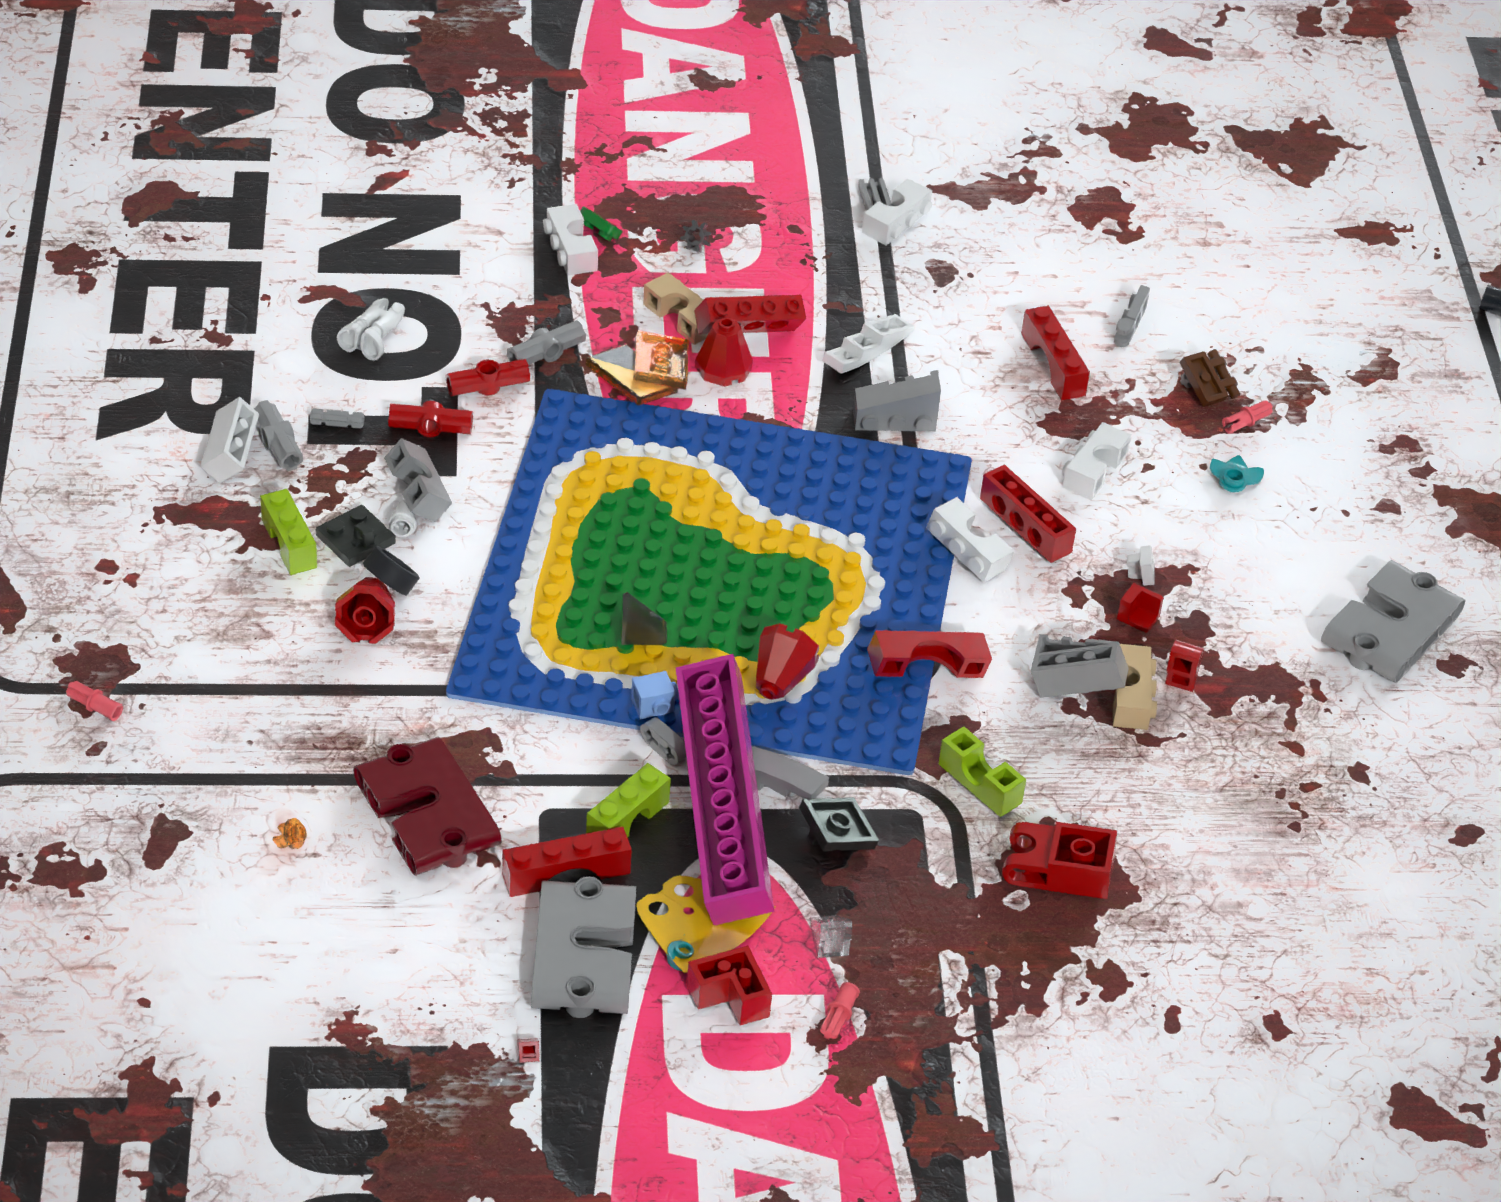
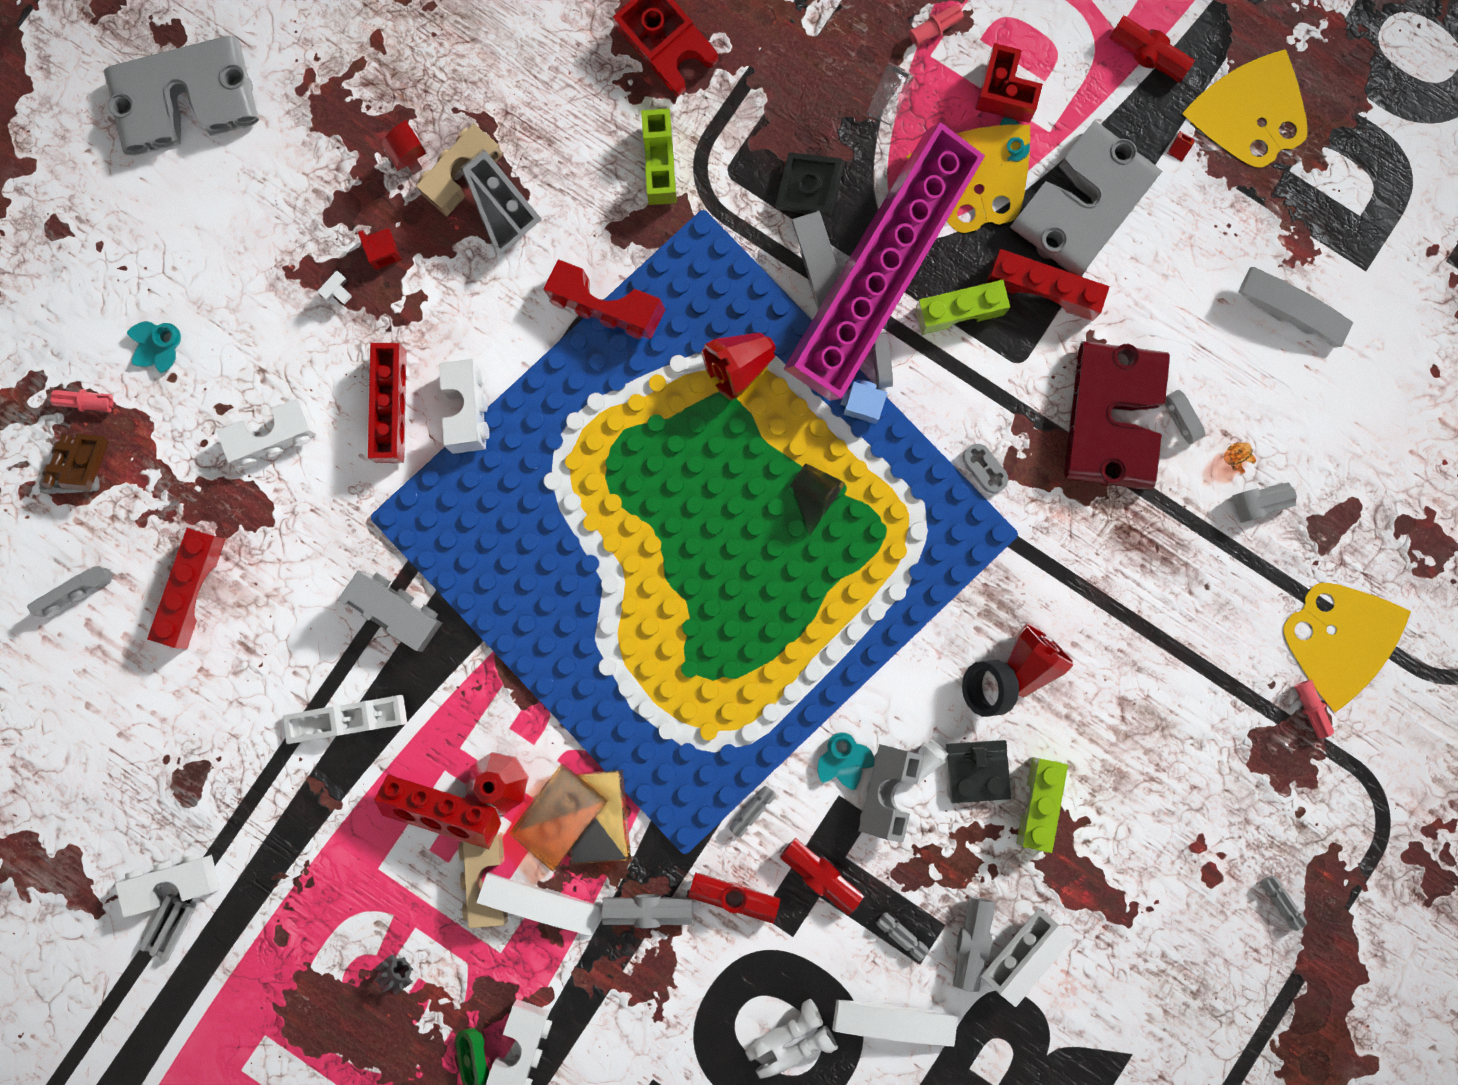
camera: 140 degrees left, 40 degrees up
none -> white slope [476,872,602,936]
none -> light grey axle [729,786,776,838]
none -> teal plate [818,732,874,790]
none -> white slope [832,1000,958,1047]
none -> light grey beam [963,444,1008,494]
none -> red piece [1109,15,1195,83]
none -> light grey beam [1165,390,1205,444]
none -> yellow piece [1182,49,1307,168]
none -> light grey piece [1232,482,1297,523]
none -> light grey slope [1238,266,1354,348]
none -> light grey axle [1261,875,1307,931]
none -> yellow piece [1283,583,1411,713]

